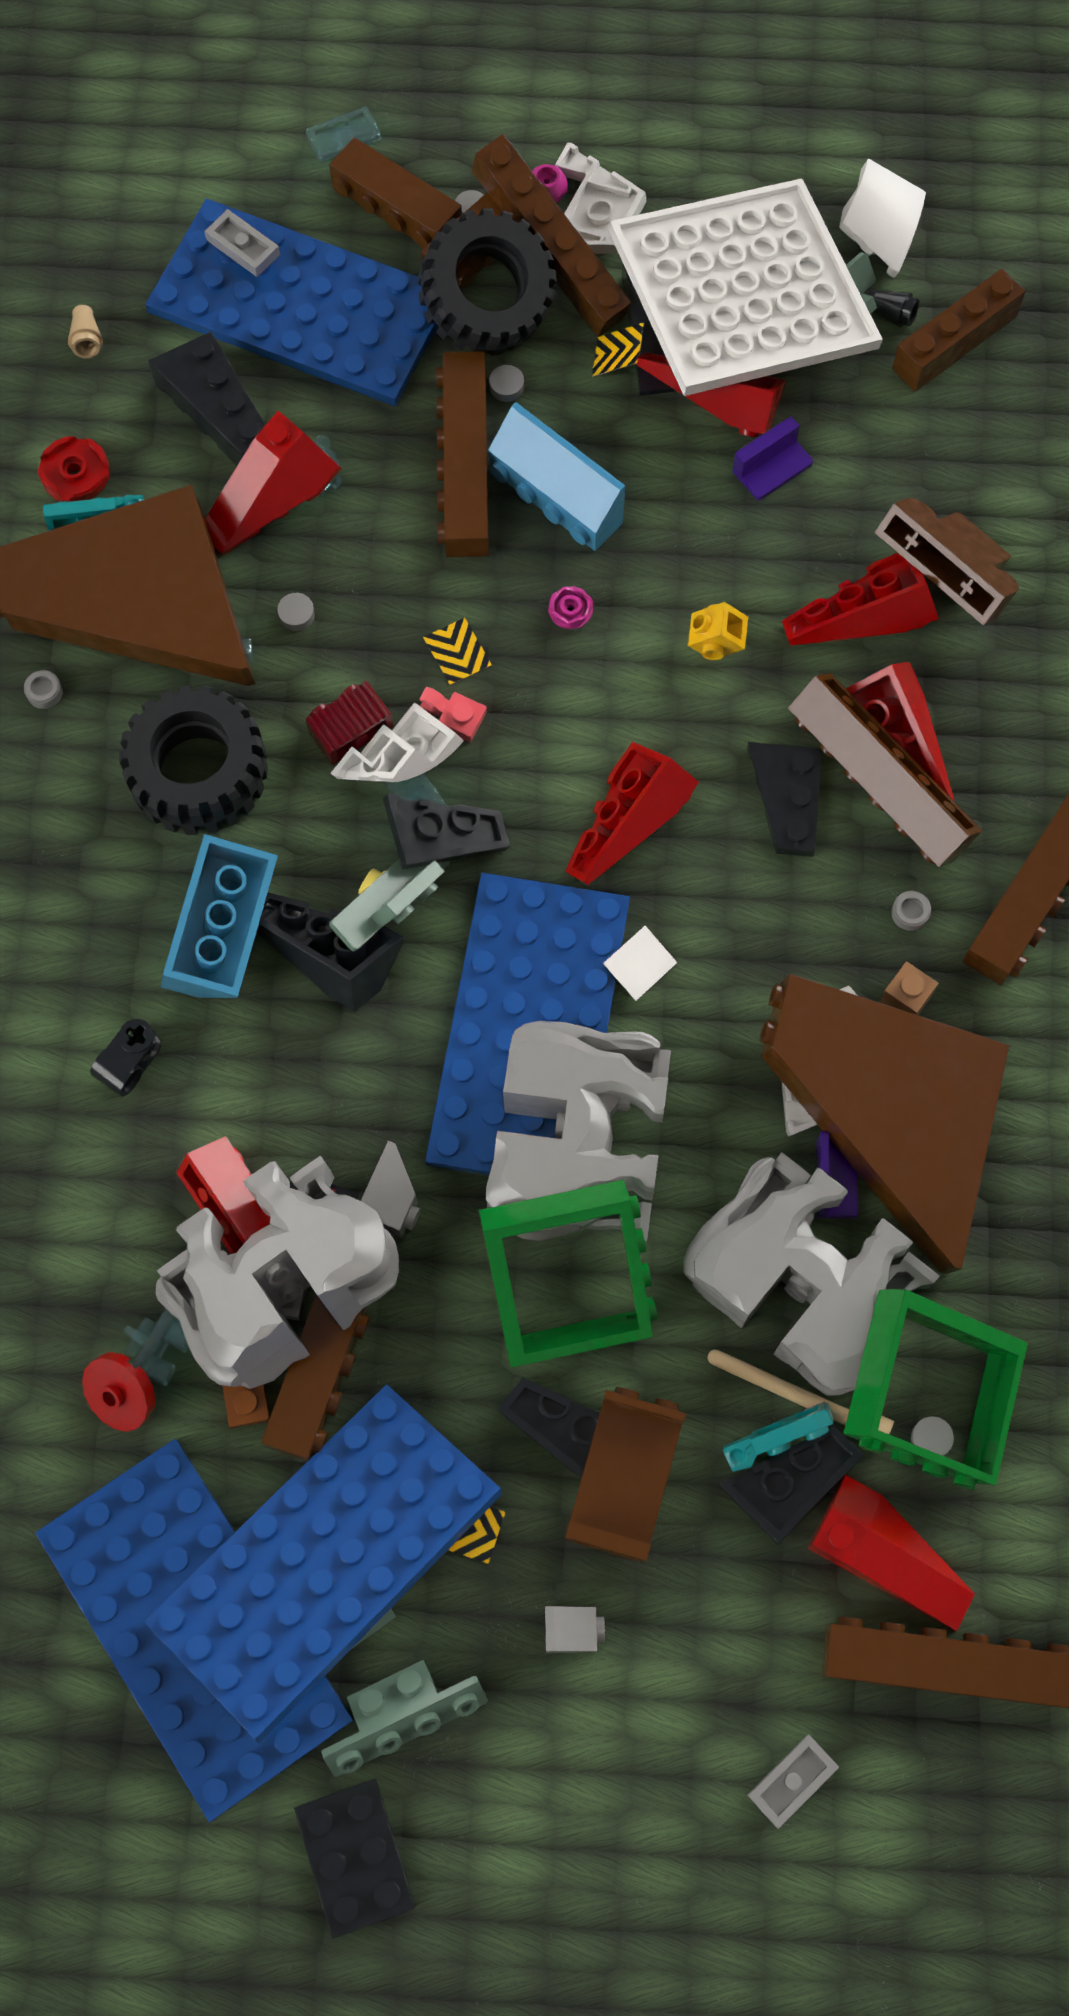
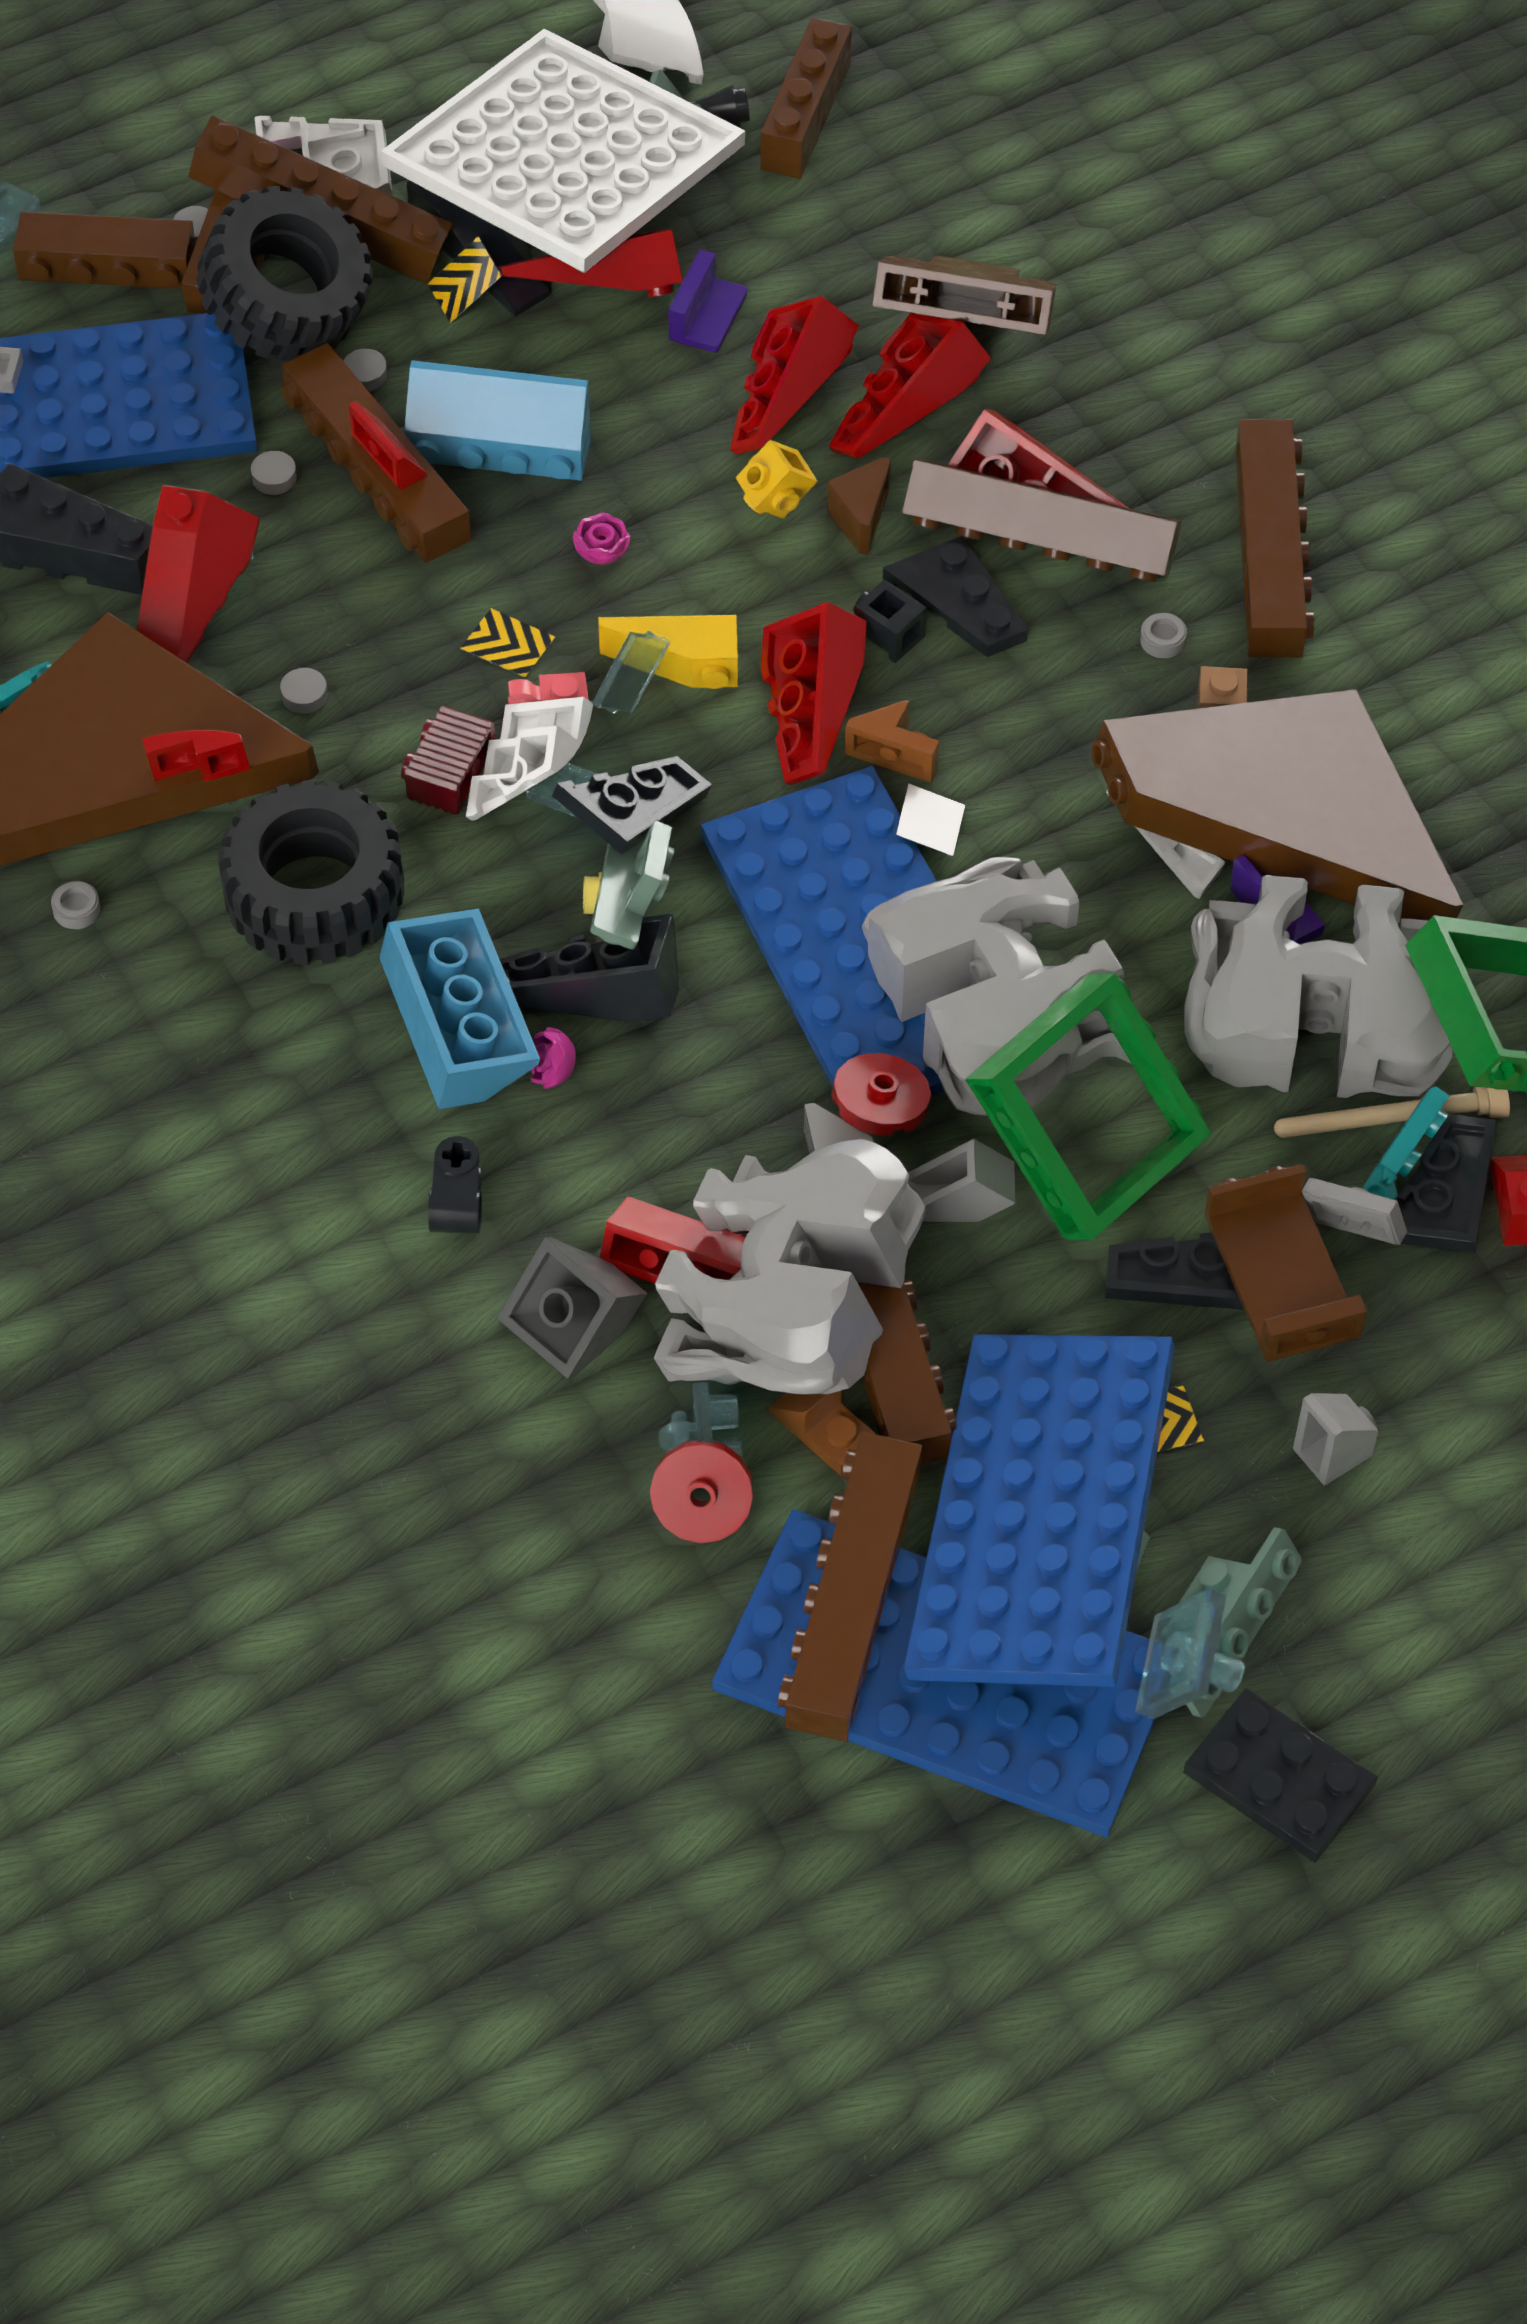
camera: 35 degrees left, 15 degrees down
none -> red slope [142,730,250,782]
none -> light grey tile [251,451,297,495]
none -> red slope [349,401,427,490]
none -> dark grey slope [497,1237,647,1379]
none -> dark pink plate [530,1027,576,1089]
none -> clear light blue piece [592,631,671,714]
none -> yellow slope [598,615,738,689]
none -> red wedge [730,296,859,454]
none -> reddish brown brick [778,1432,923,1742]
none -> reddish brown slope [827,457,891,555]
none -> red plate [831,1053,931,1136]
none -> dark orange slope [845,700,939,783]
none -> black brick [853,579,927,663]
none -> light grey slope [907,1139,1015,1222]
none -> clear light blue tile [1135,1588,1244,1719]
none -> light grey plate [1302,1177,1407,1245]

